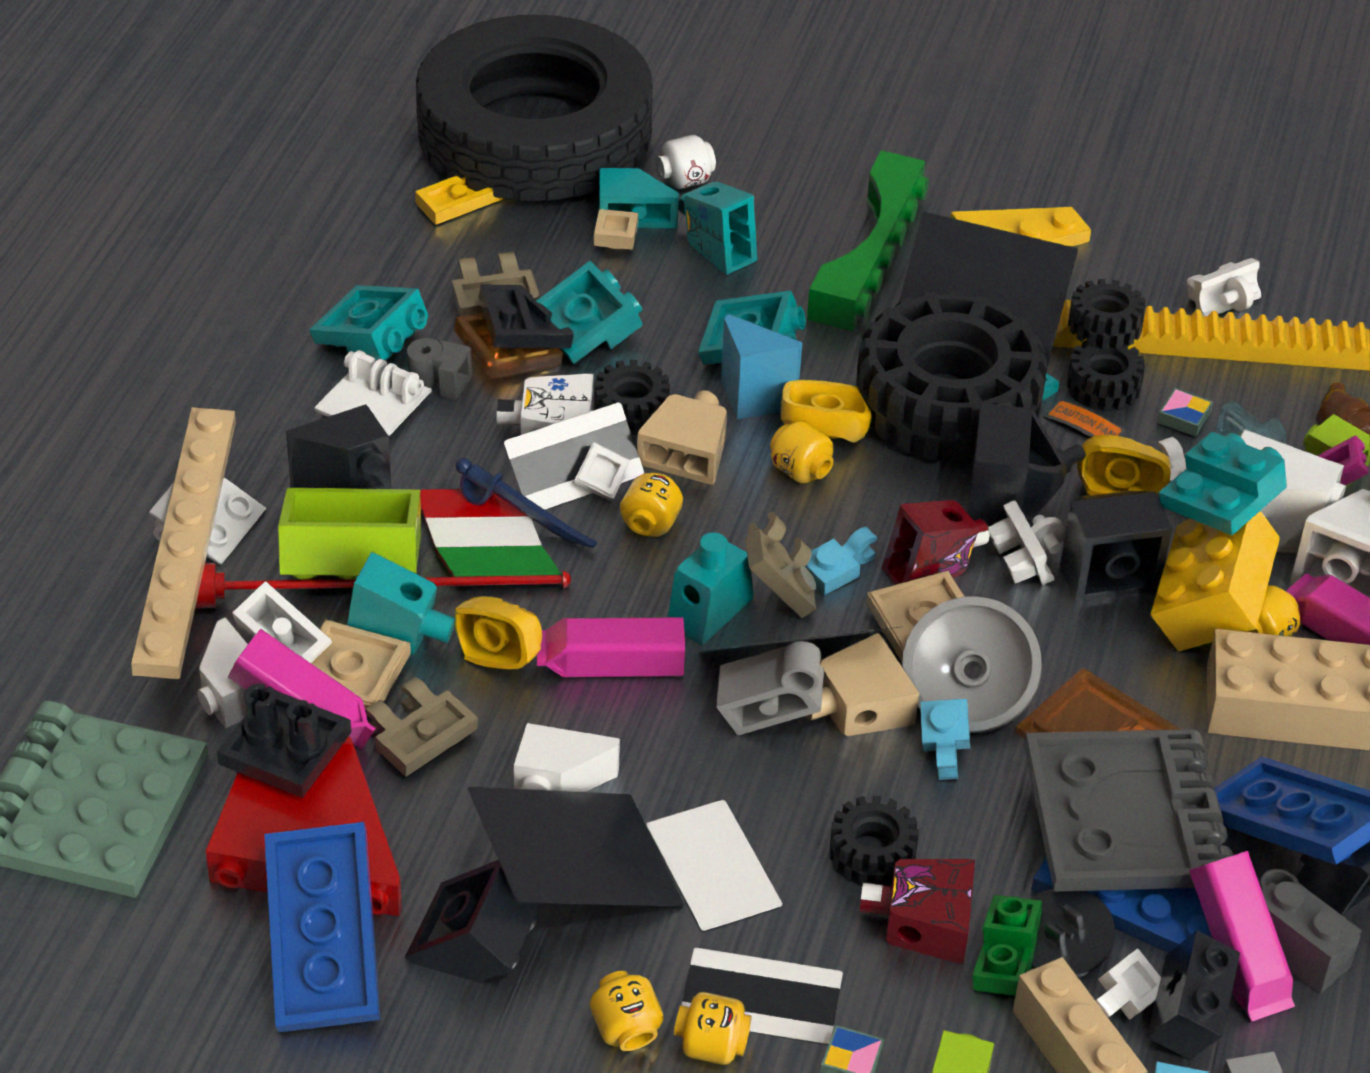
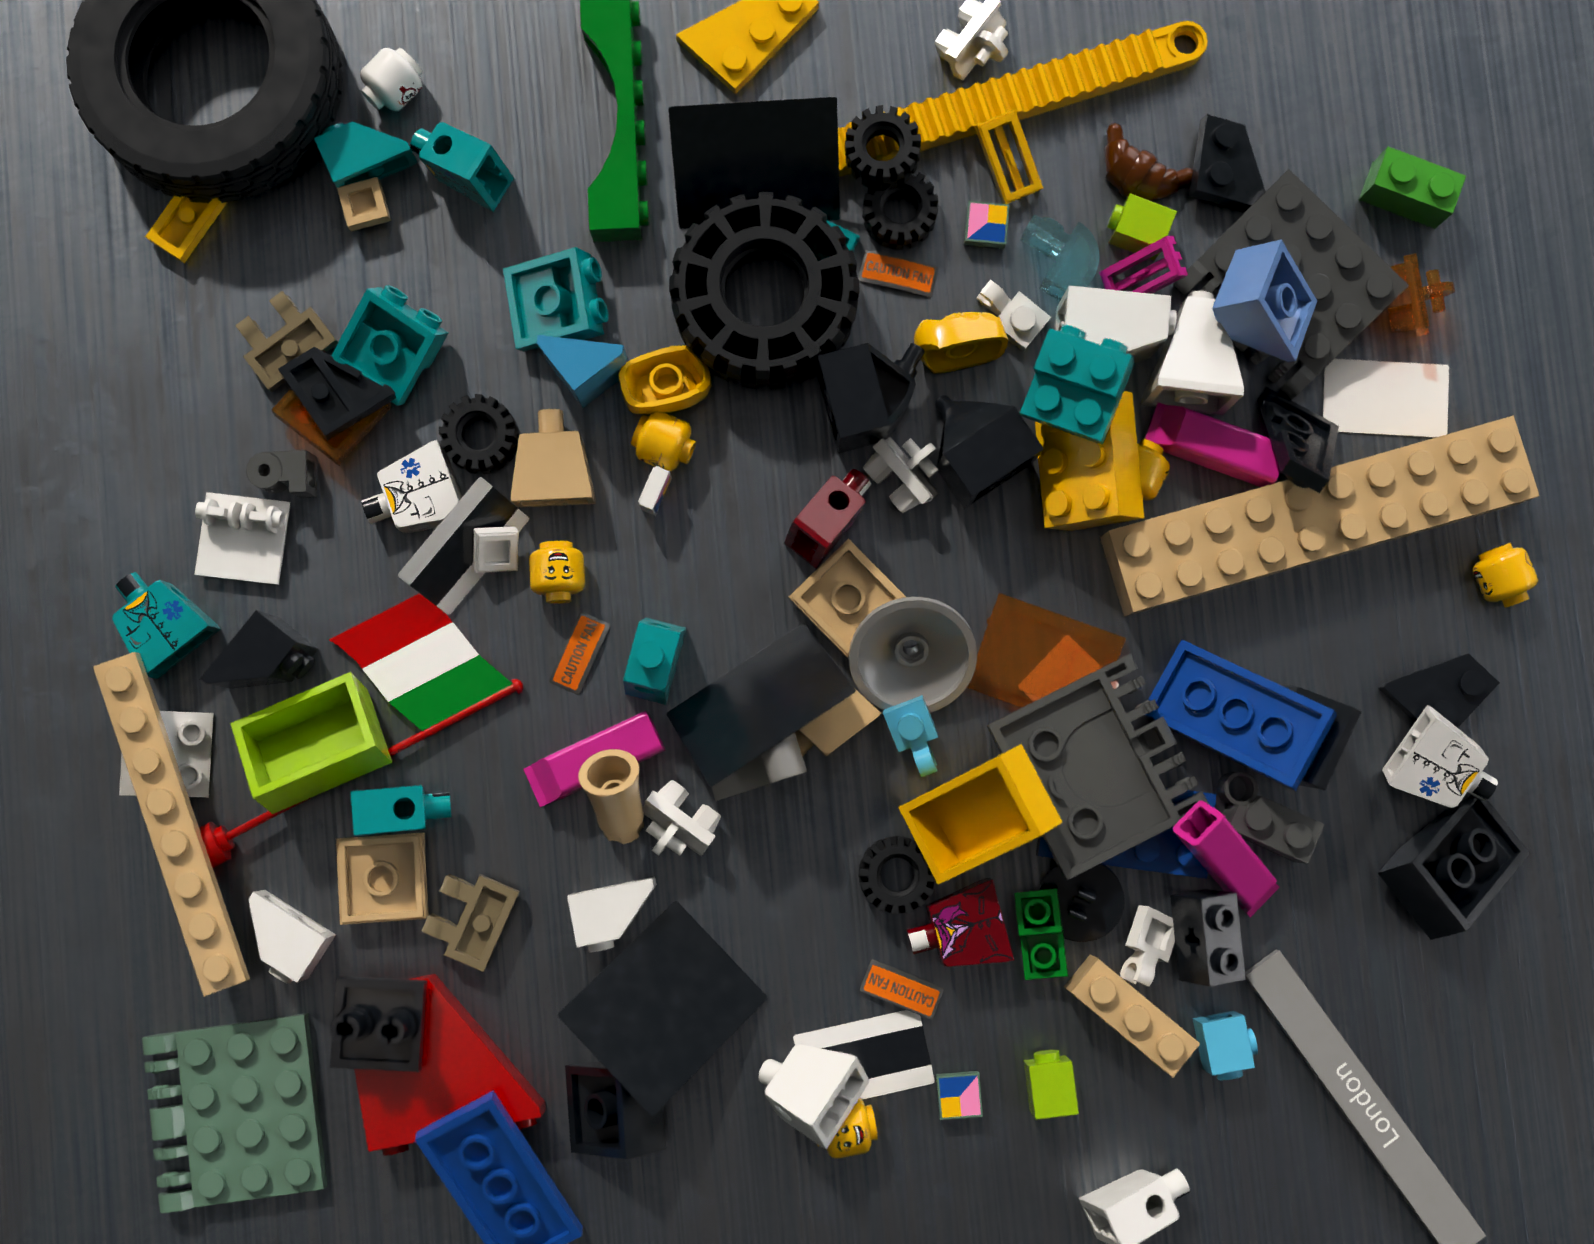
camera: 25 degrees left, 40 degrees up
dark pink piece [228,629,376,750] -> none
white slope [232,581,332,663] -> none
teal plate [309,285,429,362] -> none
yellow piece [454,596,542,669] -> none
dark blue sword [455,458,597,548] -> none
yellow head [589,971,664,1051] -> none
white sticker [647,800,782,931] -> none
dark tan plate [745,512,817,618] -> none
medium azure plate [805,527,877,596] -> none
none -> teal torso [112,572,221,679]
none -> sticker [549,612,610,695]
none -> tan plant [578,749,644,844]
none -> white tile [638,466,672,516]
none -> white hips [643,780,721,856]
none -> white torso [759,1044,870,1149]
none -> sticker [860,959,944,1020]
none -> yellow piece [898,744,1062,884]
none -> yellow tile [974,110,1044,204]

